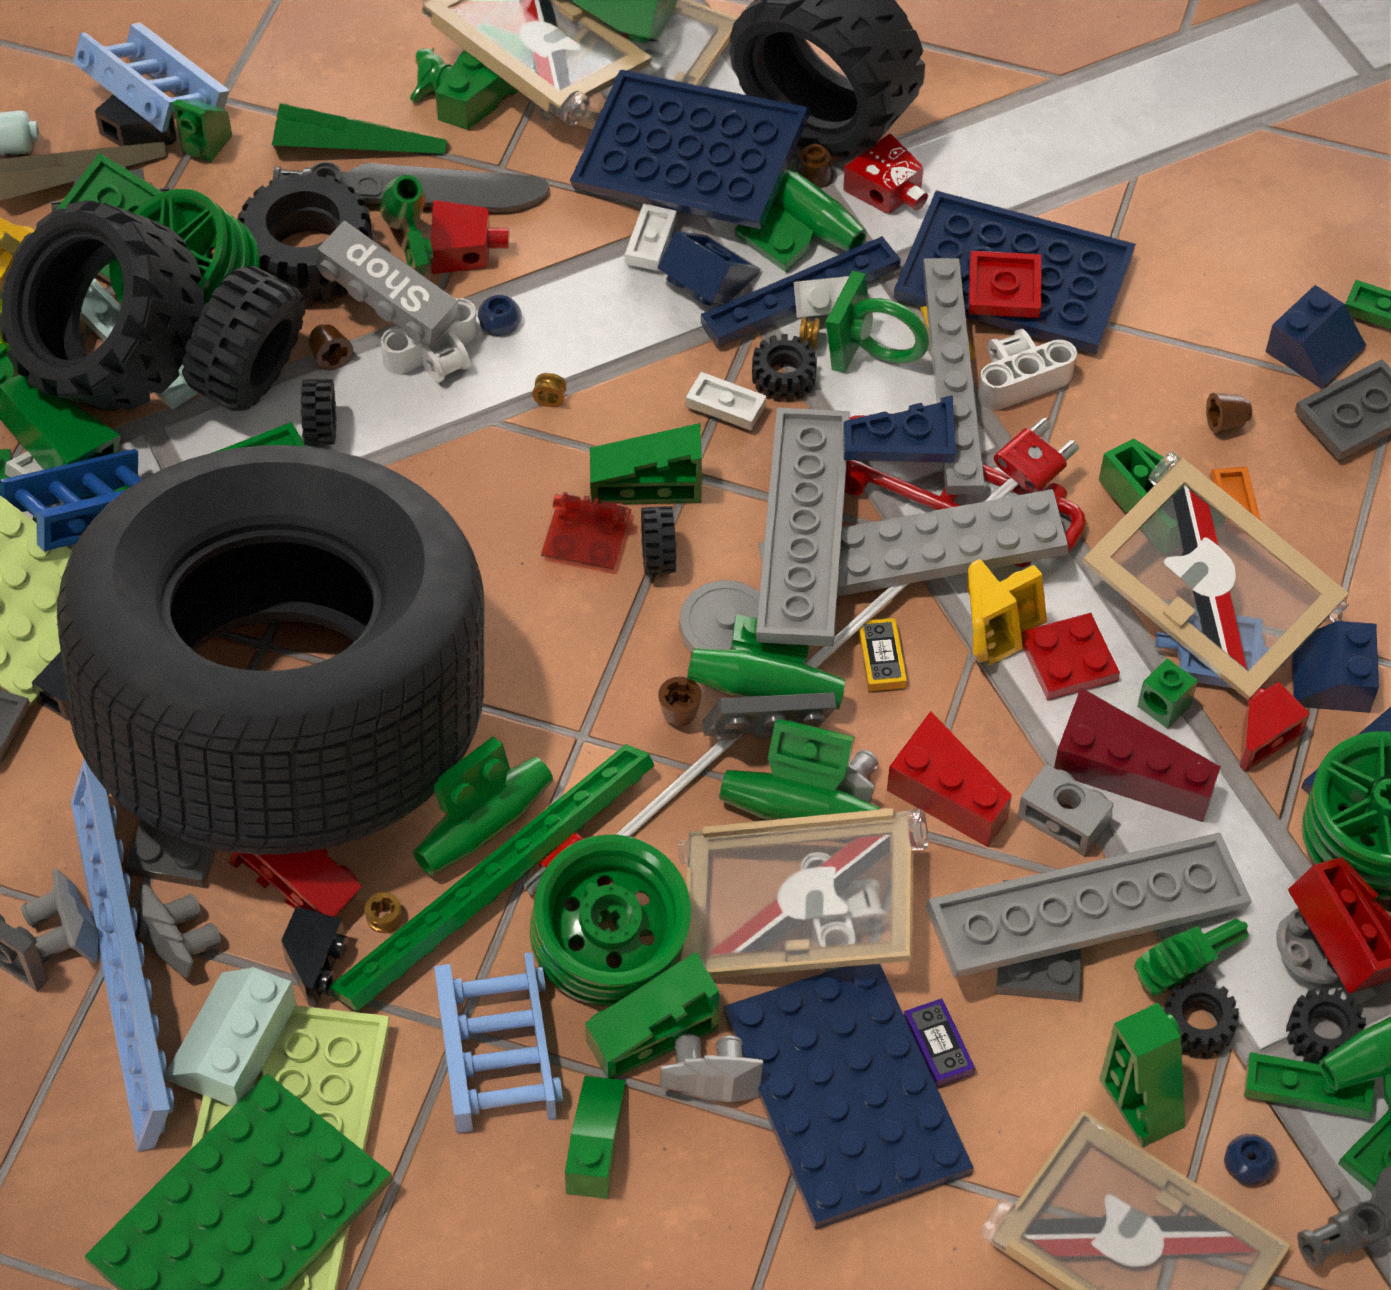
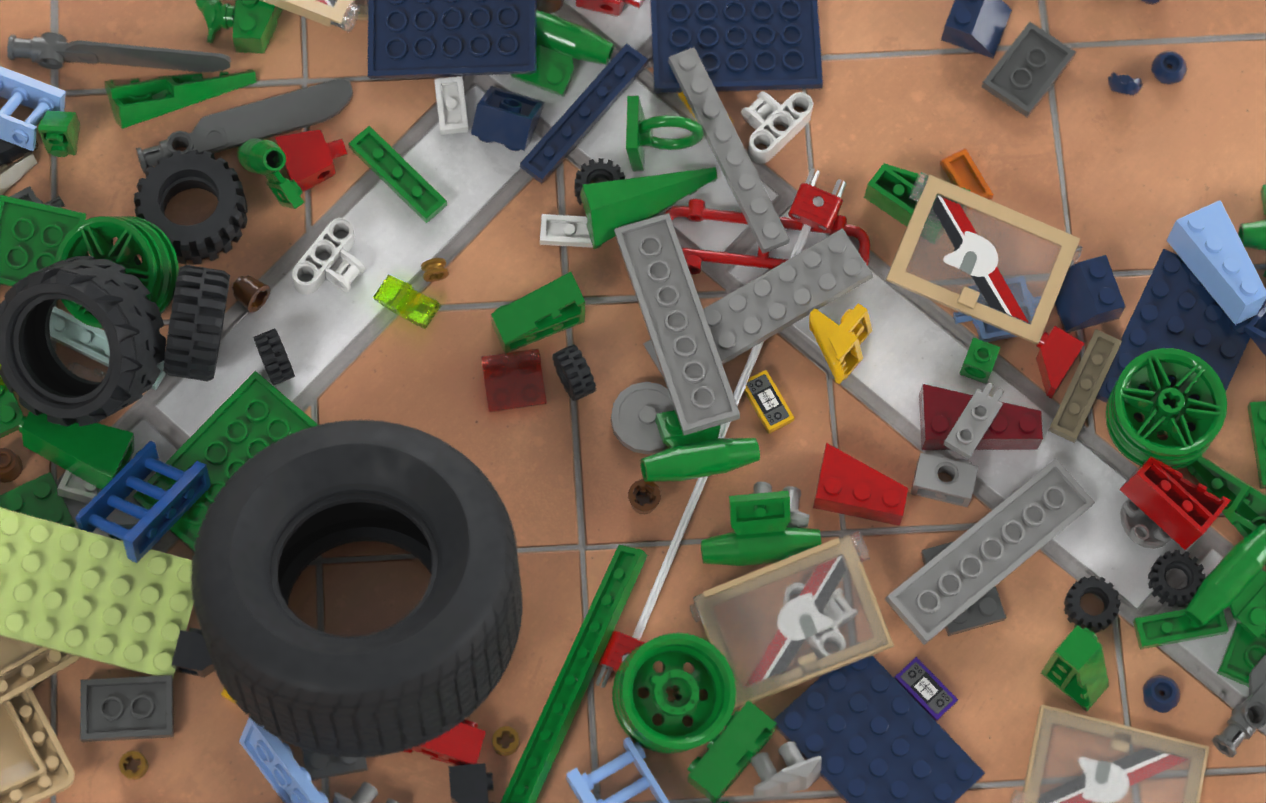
camera: 25 degrees left, 15 degrees up
light grey brick [317,221,458,348] -> none
green plate [413,736,553,876] -> none
dark blue plate [477,295,522,336] -> none
dark grey plate [702,693,836,740] -> none
white plate [793,276,849,317] -> none
pearl gold bush [799,317,820,350] -> none
dark blue wing [842,395,956,463] -> none
red plate [968,251,1041,318] -> none
red plate [1021,613,1120,701] -> none
green gear [1134,918,1249,995] -> none
reddish brown hat [1206,393,1252,433] -> none
none -> dark grey piece [7,33,231,72]
none -> green plate [348,126,447,224]
none -> clear neon green slope [373,274,441,329]
none -> green wedge [580,167,717,249]
none -> light grey hinge [943,382,1004,460]
none -> dark tan plate [1048,329,1122,443]

